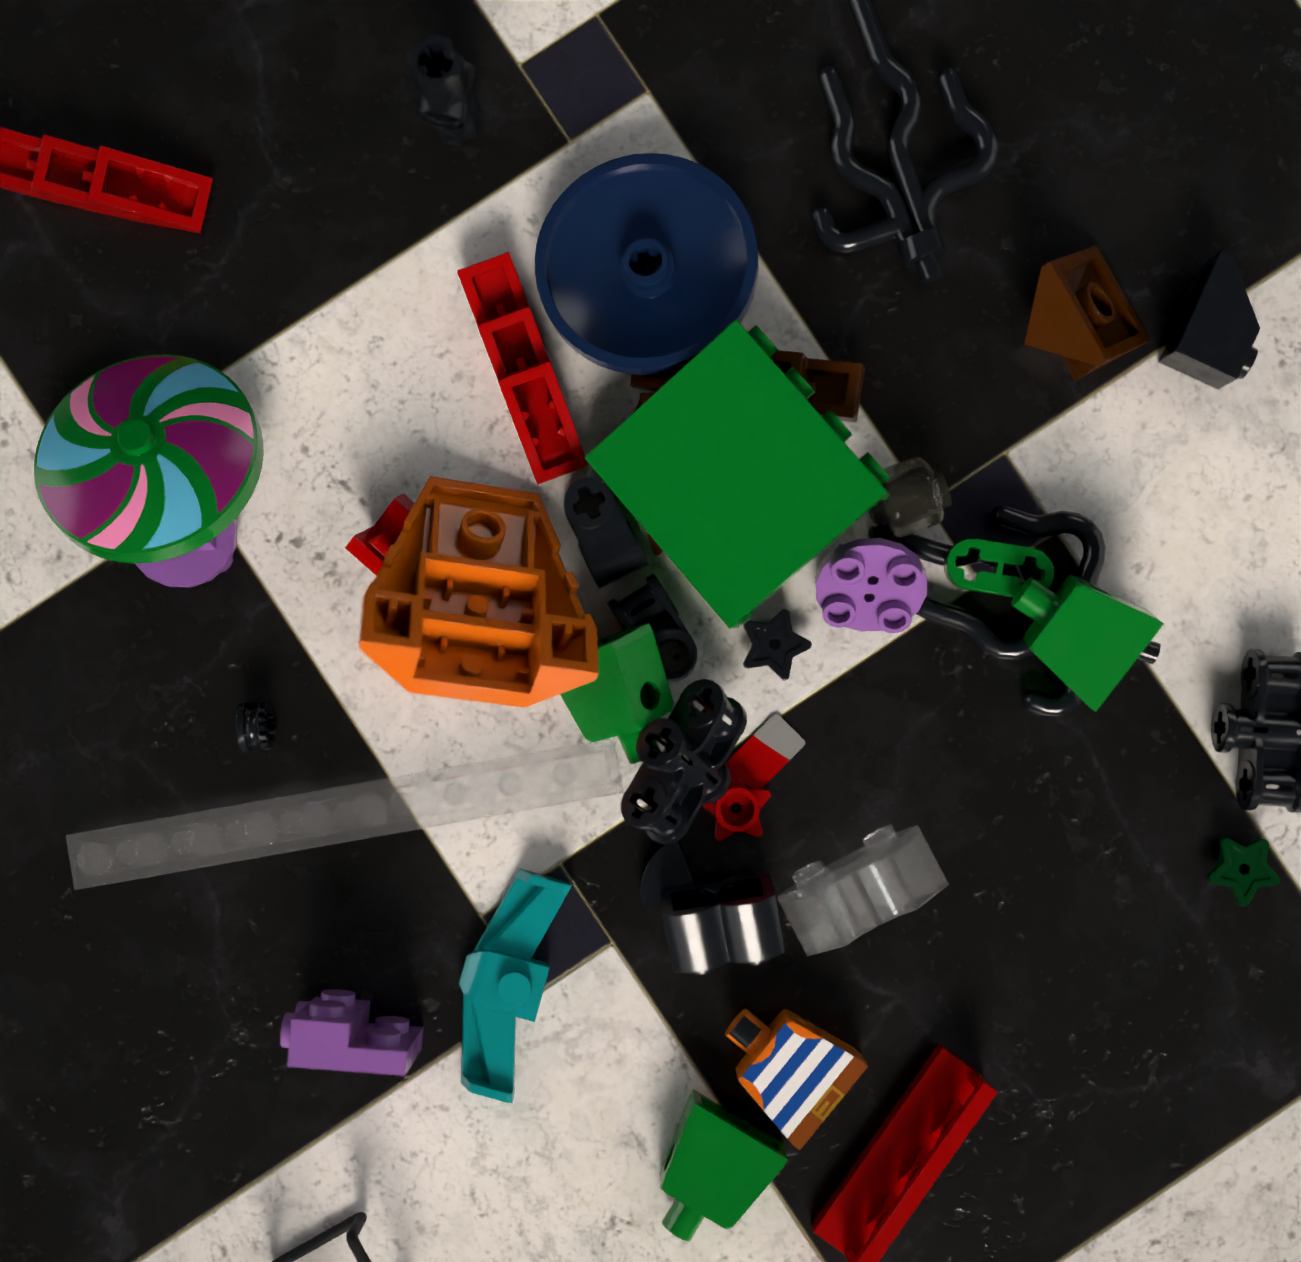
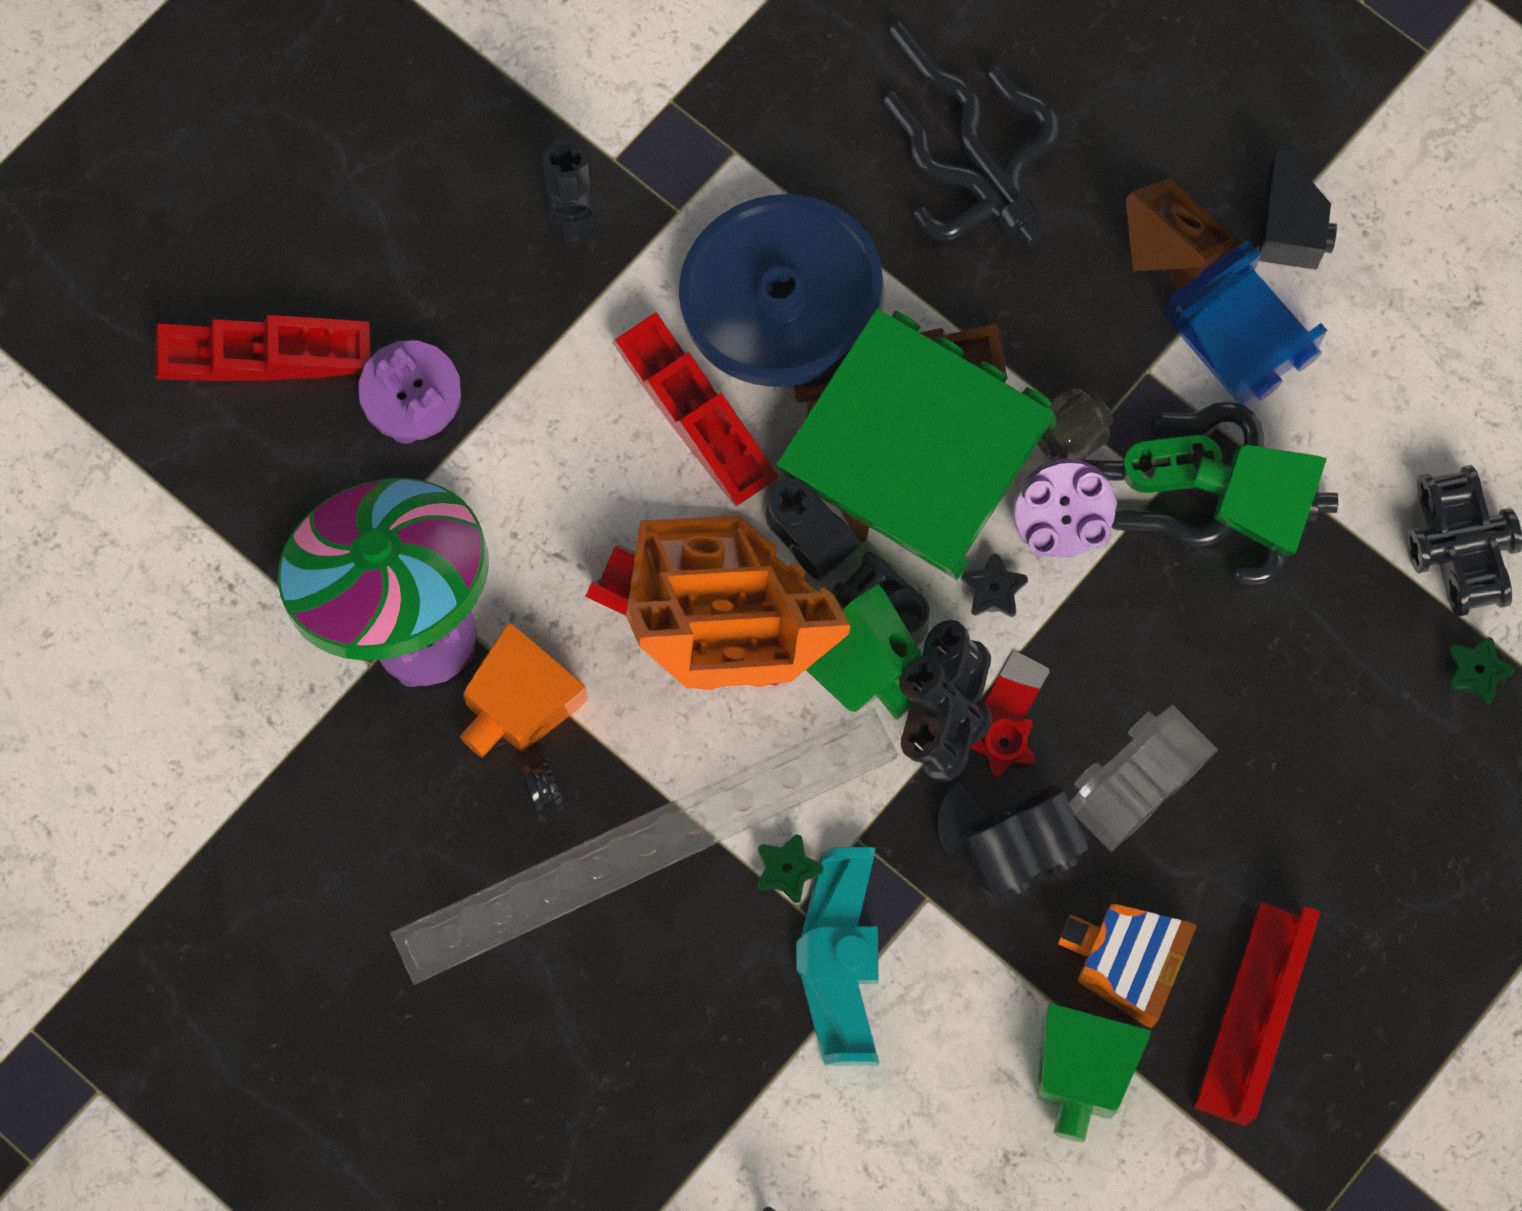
camera: 15 degrees left, 15 degrees down
medium lavender plate [280,989,423,1076] -> none
none -> medium lavender plate [359,340,461,444]
none -> orange torso [459,623,588,757]
none -> dark green plate [756,834,824,903]
none -> clear blue panel [1163,240,1328,404]

